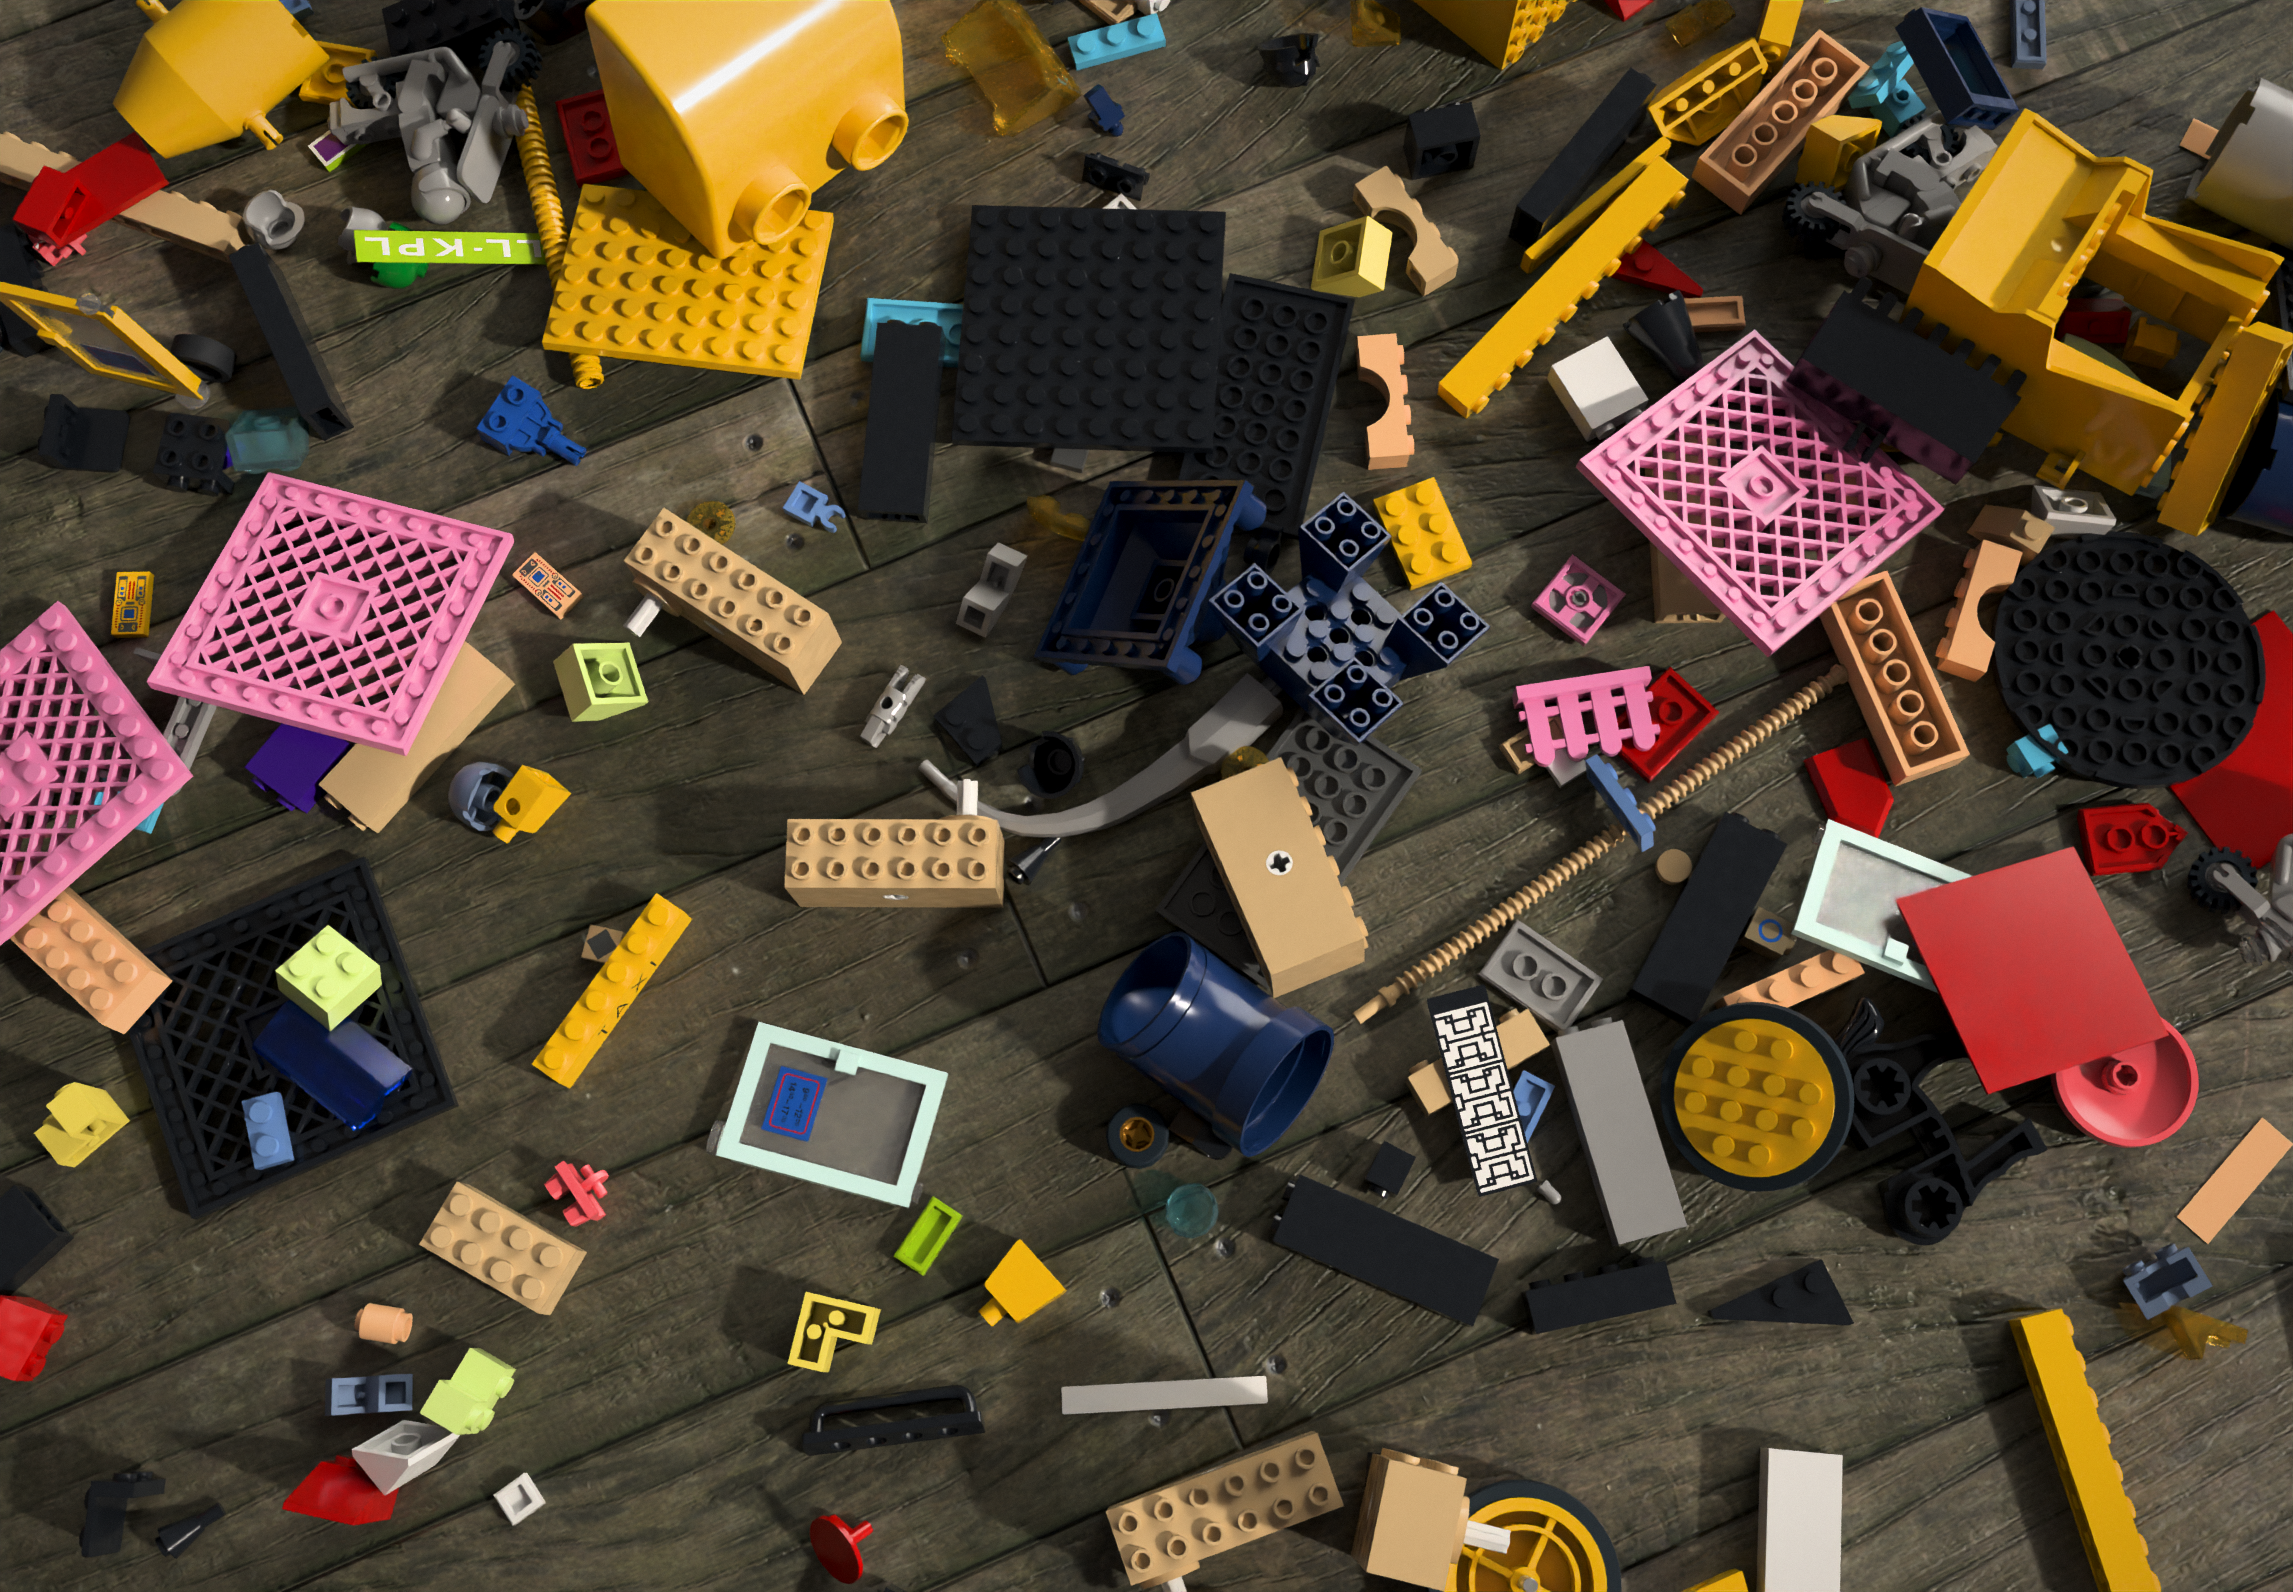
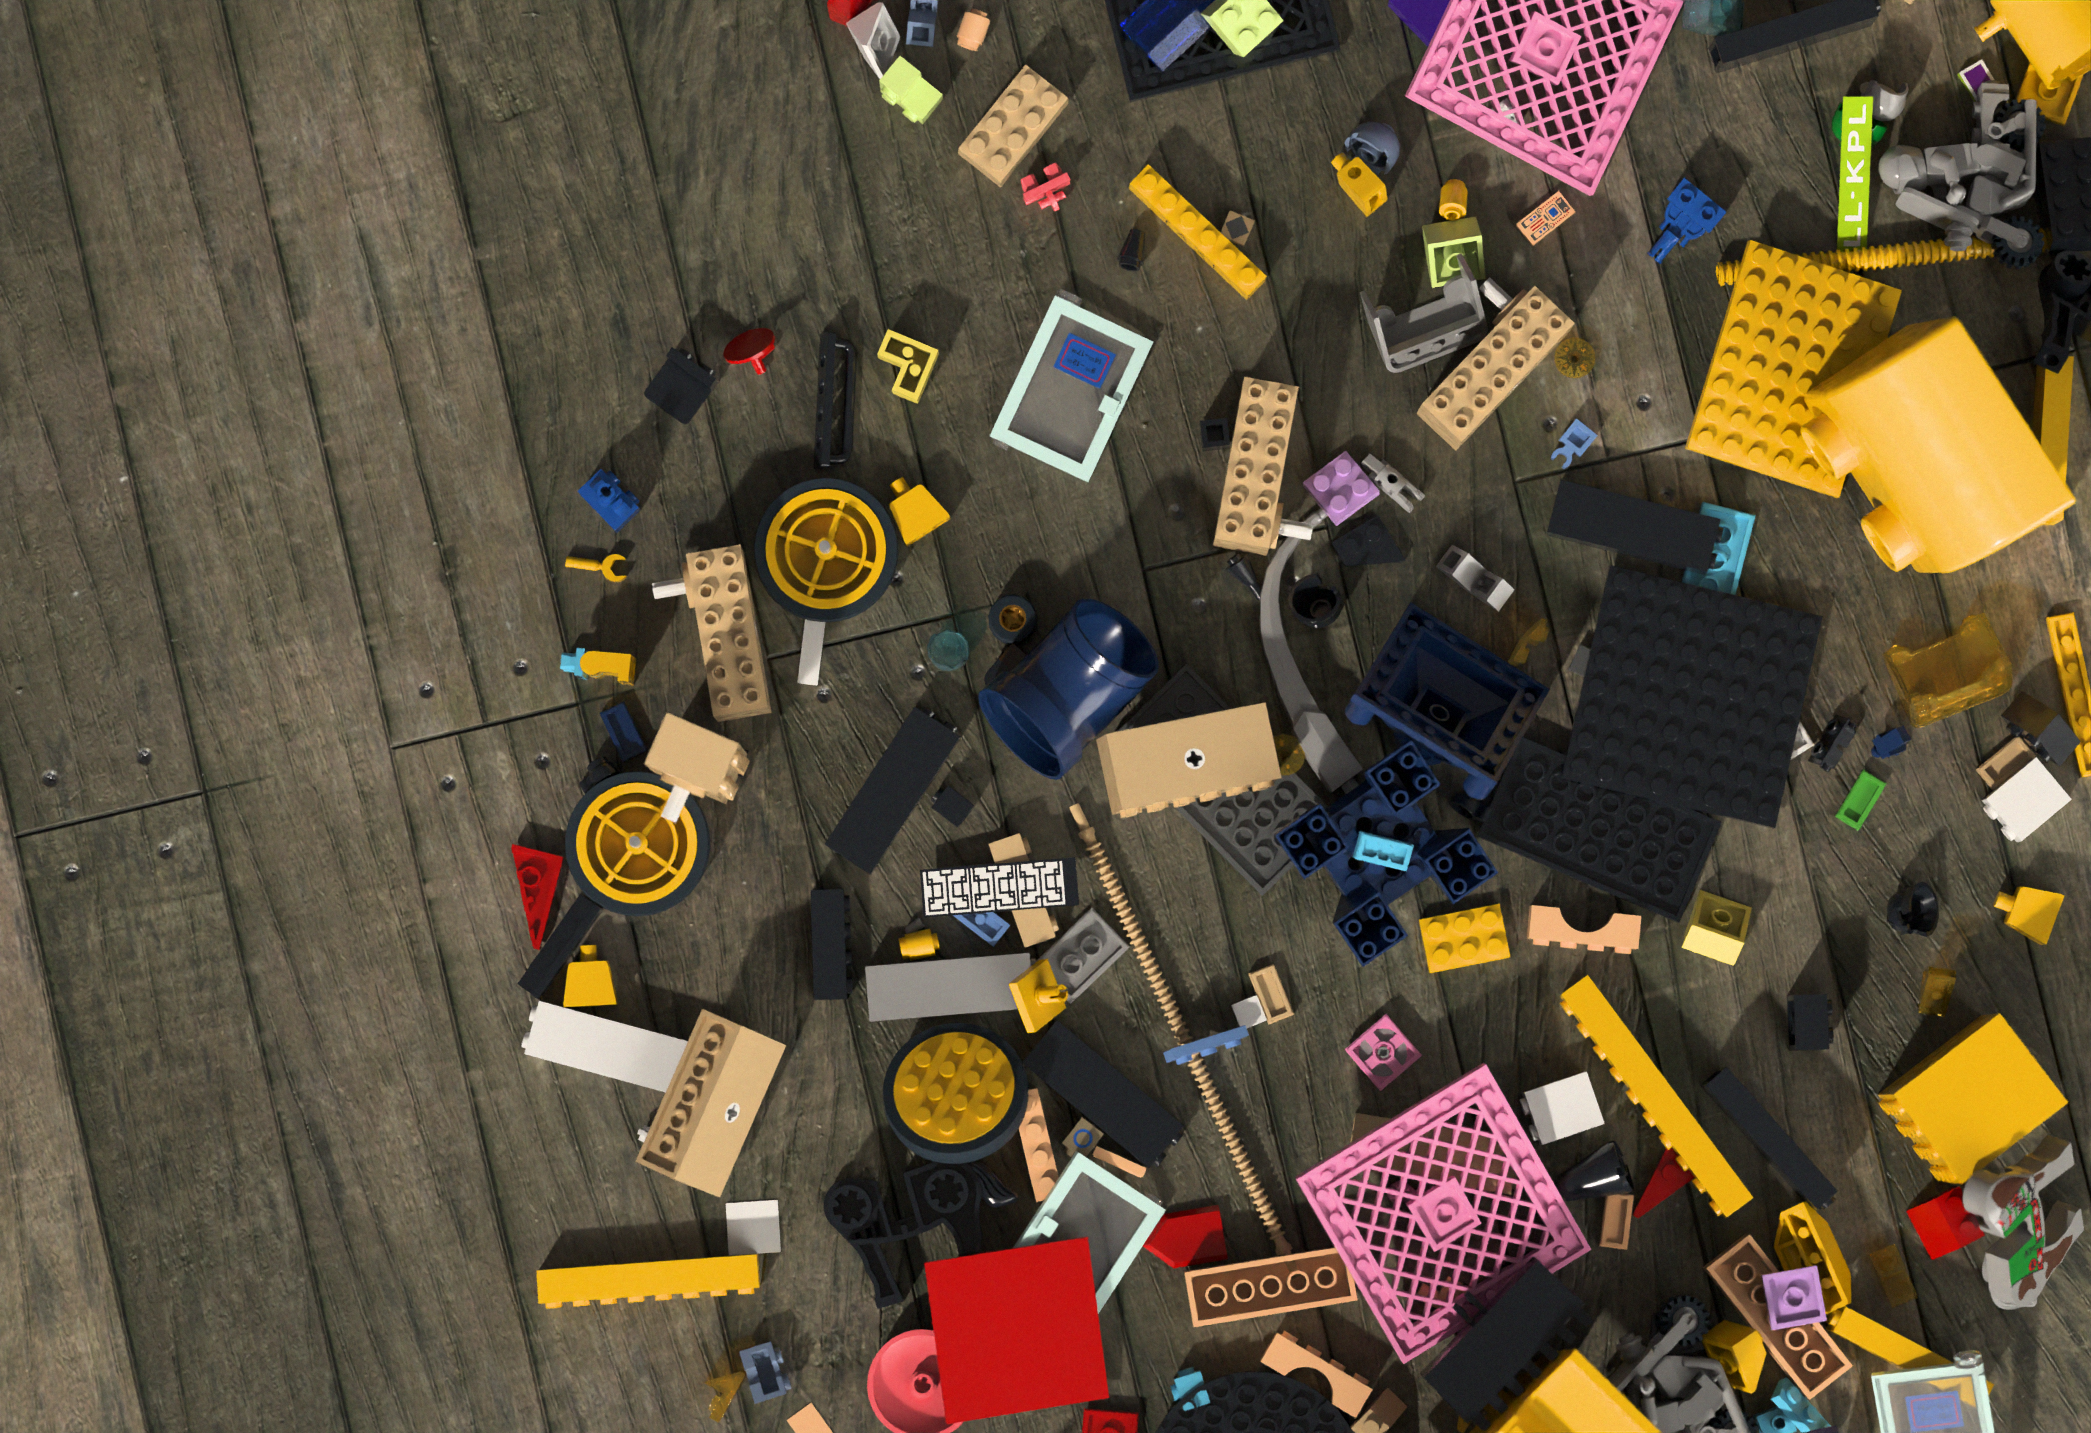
camera: 95 degrees right, 10 degrees up
light grey helmet [243,189,305,250] -> none
tan brick [318,641,515,833] -> none
white tile [493,1473,546,1526] -> none
red tile [555,89,631,188] -> none
lime tile [894,1196,963,1276] -> none
medium azure plate [1067,13,1166,71] -> none
tan arch [1353,165,1459,297] -> none
bright pink fence [1512,666,1661,767] -> none
yellow tile [1520,135,1671,274] -> none
red tile [1617,667,1719,784] -> none
tan tile [1655,849,1692,885] -> none
black wing [1707,1259,1854,1326] -> none
none -> tan piece [635,1009,786,1197]
none -> white sticker [726,1200,781,1255]
none -> yellow wheel [754,478,899,622]
none -> yellow brick [899,929,940,961]
none -> yellow tile [1009,959,1068,1033]
none -> light nougat tile [1092,1146,1147,1178]
none -> black cone [1117,229,1145,271]
none -> black brick [1199,418,1230,452]
none -> lavender plate [1303,451,1380,526]
none -> medium azure plate [1353,831,1414,871]
none -> light grey windscreen [1360,253,1488,373]
none -> yellow brick [1439,179,1468,221]
none -> lavender plate [1761,1265,1827,1330]
none -> bright green tile [1834,769,1887,831]

